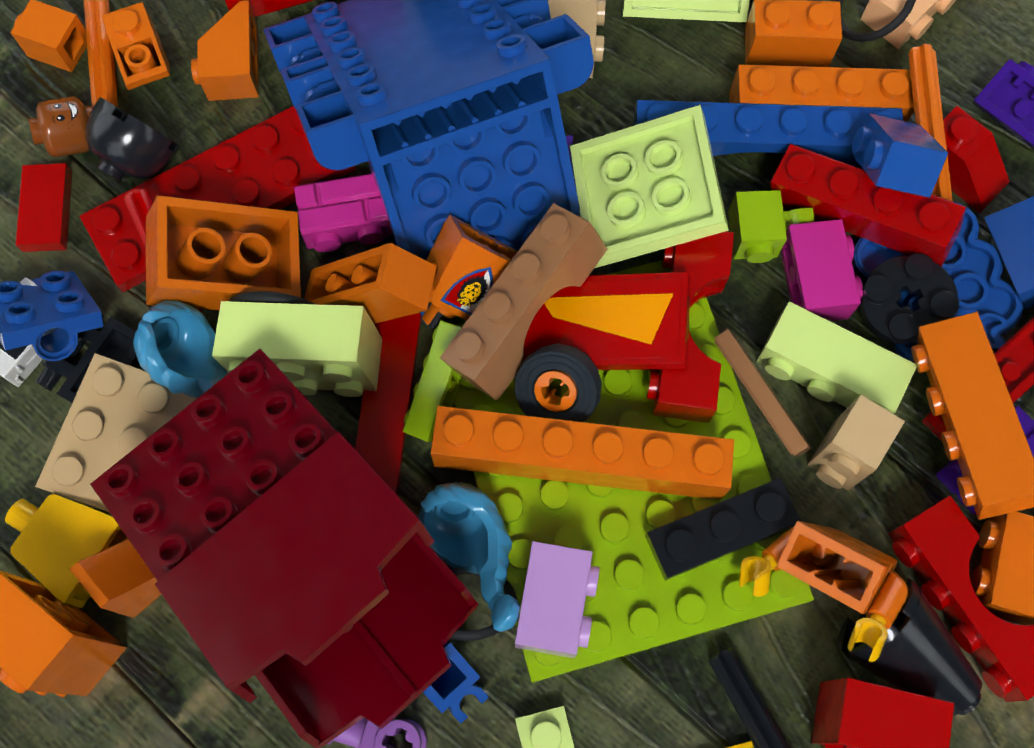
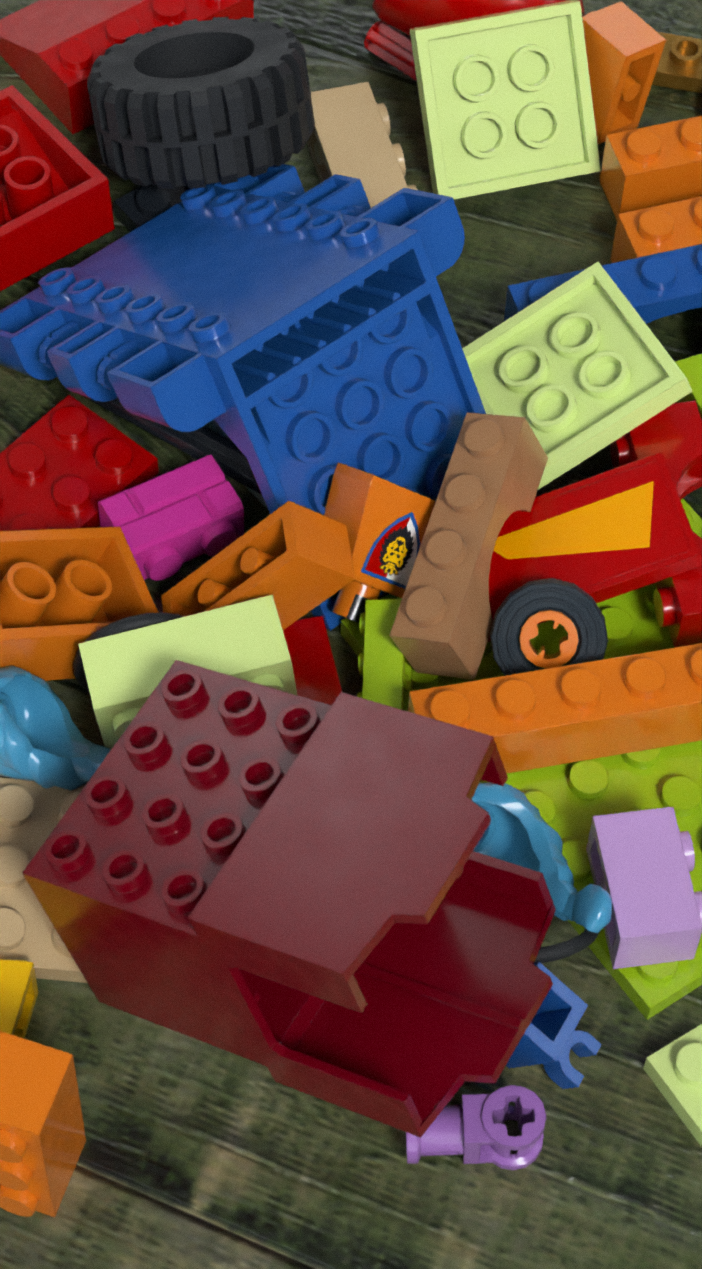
camera: 20 degrees left, 15 degrees down
orange slope [69,539,161,618] -> none

